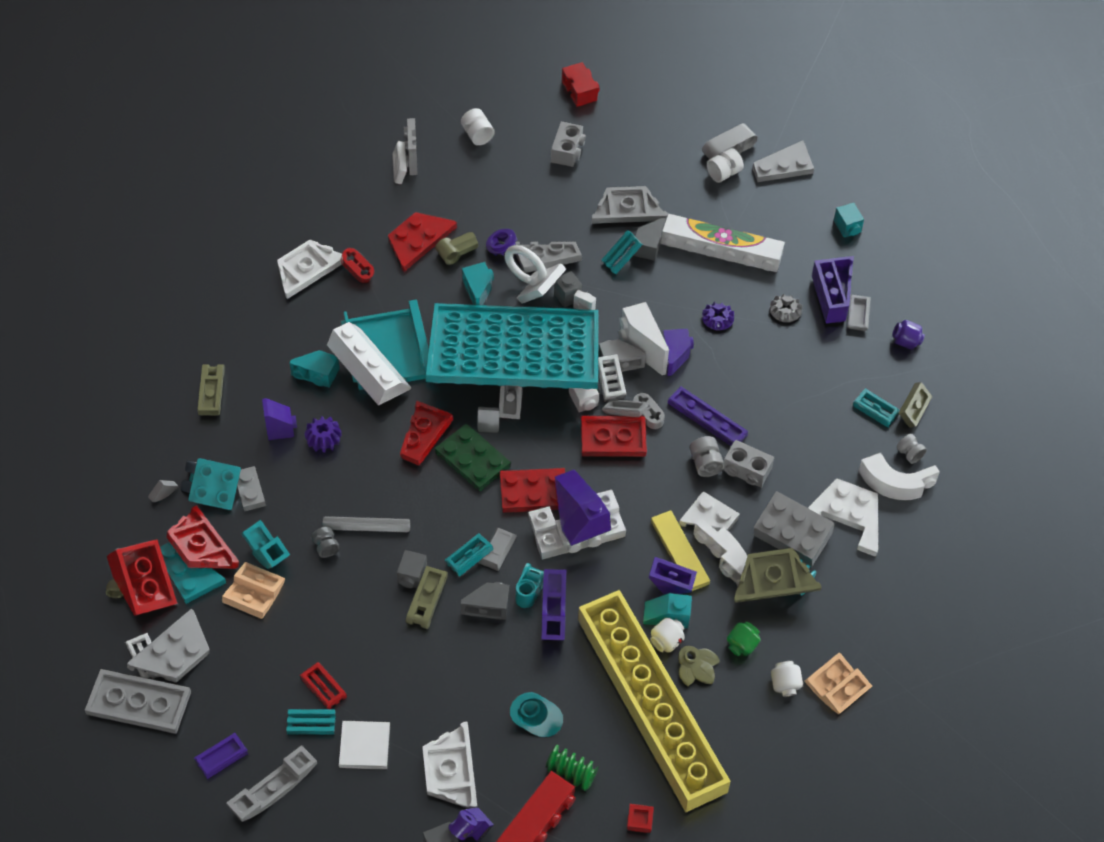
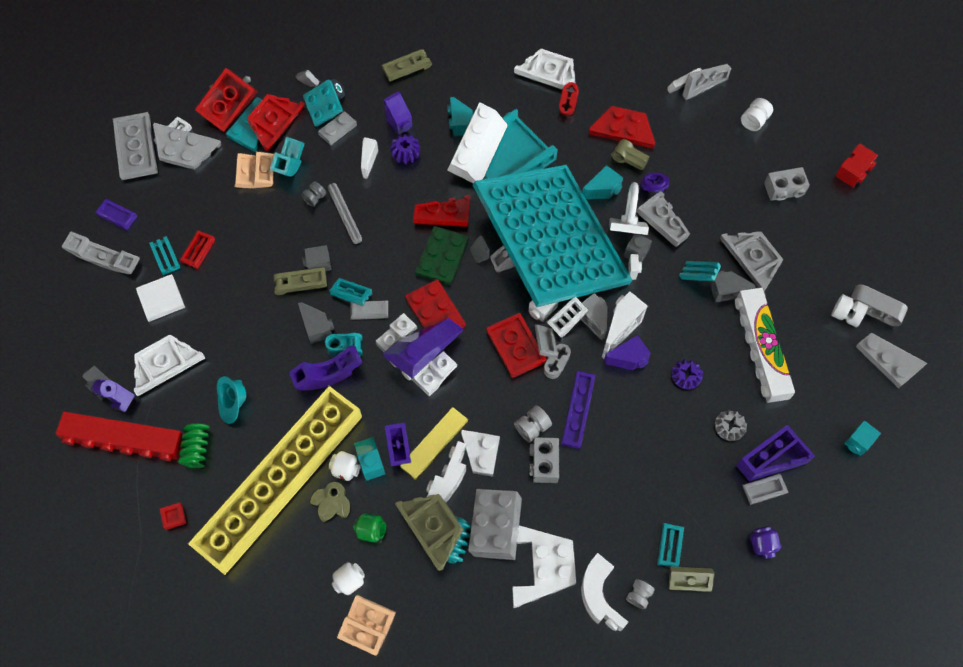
camera: 65 degrees right, 10 degrees up
none -> white slope [361,138,378,179]

